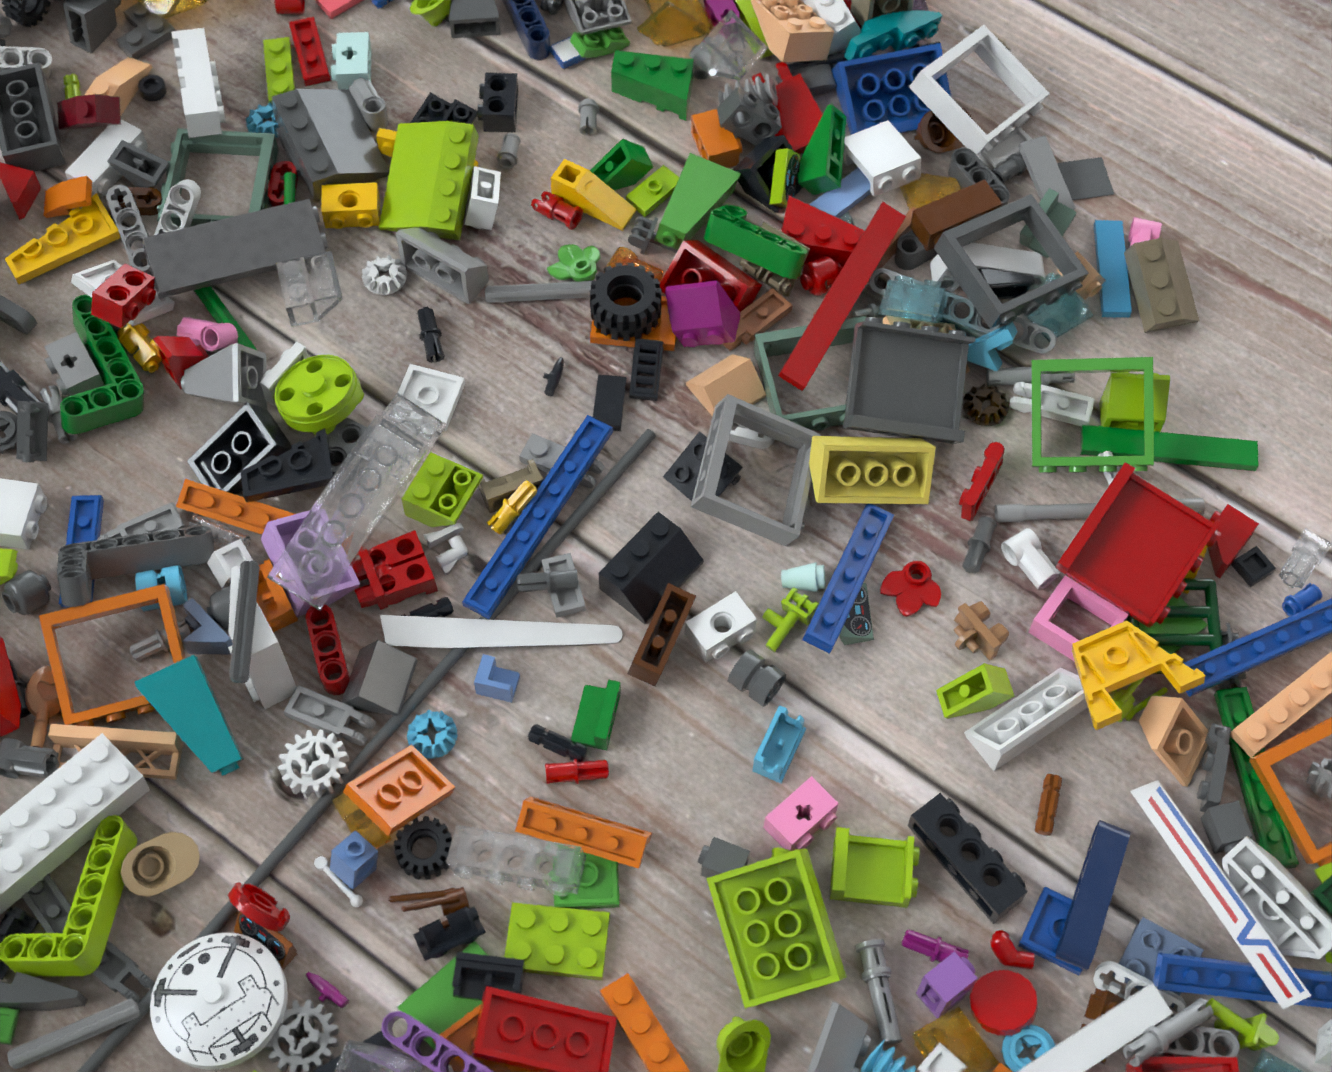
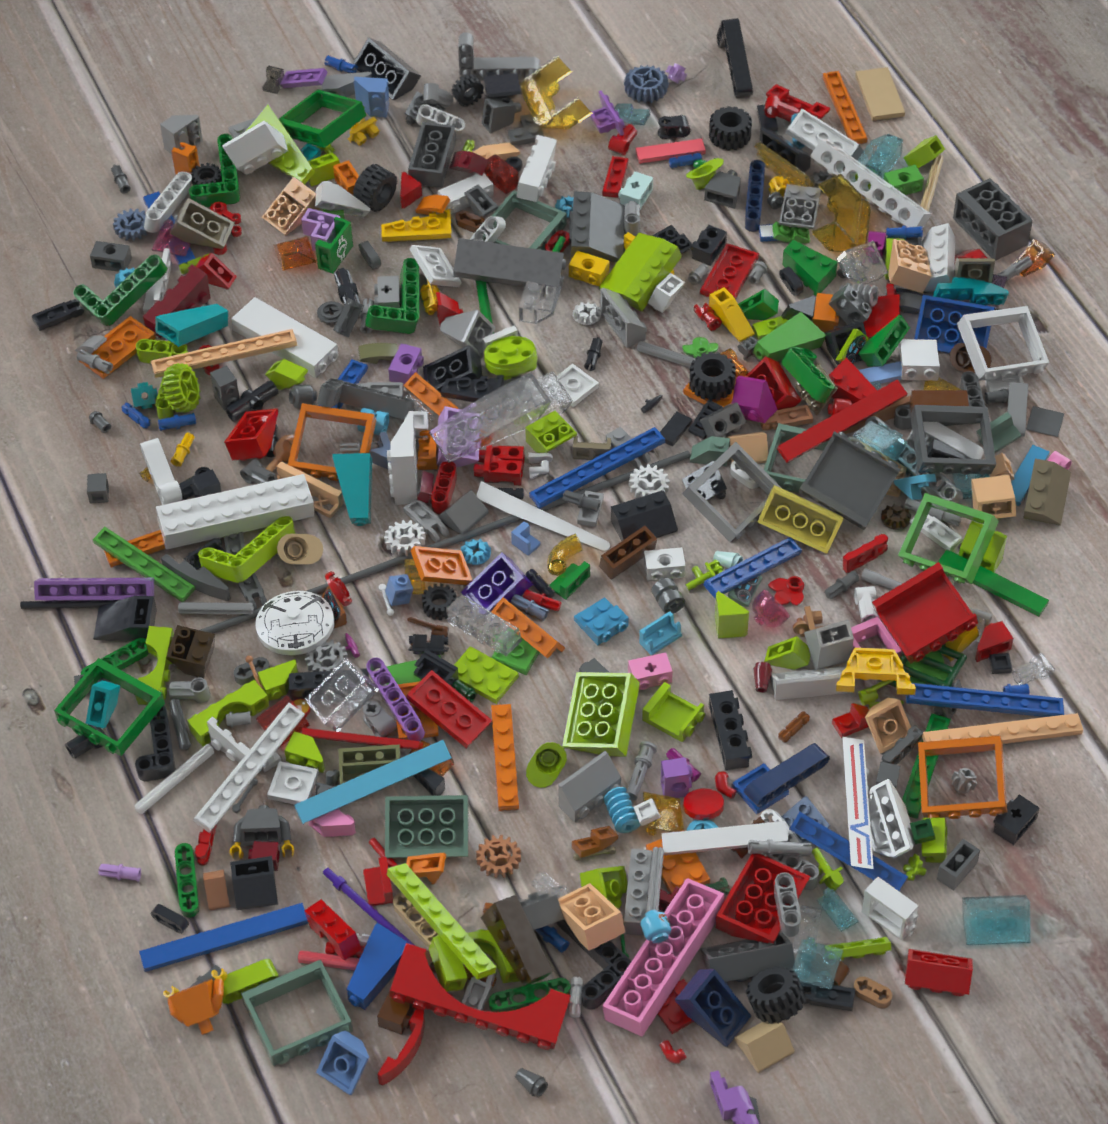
camera: 30 degrees right, 10 degrees down
red brick [91,263,156,329] -> none
light grey beam [106,184,151,275] -> none
bright pink piece [177,317,238,351] -> none
dark grey axle [229,561,259,683] -> none
lime plate [263,37,295,104] -> none
yellow axle [487,480,537,535] -> none
none -> olive slope [358,343,398,364]
none -> medium lavender brick [388,343,424,384]
none -> dark red piece [417,471,434,503]
none -> dark green pin [452,680,477,702]
none -> dark purple slope [461,553,533,619]
none -> clear red brick [484,154,519,194]
none -> sand blue axle [511,595,549,621]
none -> clear yellow cylinder [547,533,583,576]
none -> dark azure plate [574,597,629,646]
none -> white gear [629,464,670,498]
none -> sand green slope [690,436,730,467]
none -> red tile [700,243,759,299]
none -> dark grey brick [700,403,747,438]
none -> lime slope [715,591,749,639]
none -> clear pink cylinder [752,589,790,628]
none -> dark red cone [753,662,773,693]
none -> black beam [779,266,804,296]
none -> slope [781,296,816,320]
none -> light grey slope [804,620,854,670]
none -> red slope [832,703,869,738]
none -> light nougat slope [971,475,1016,519]

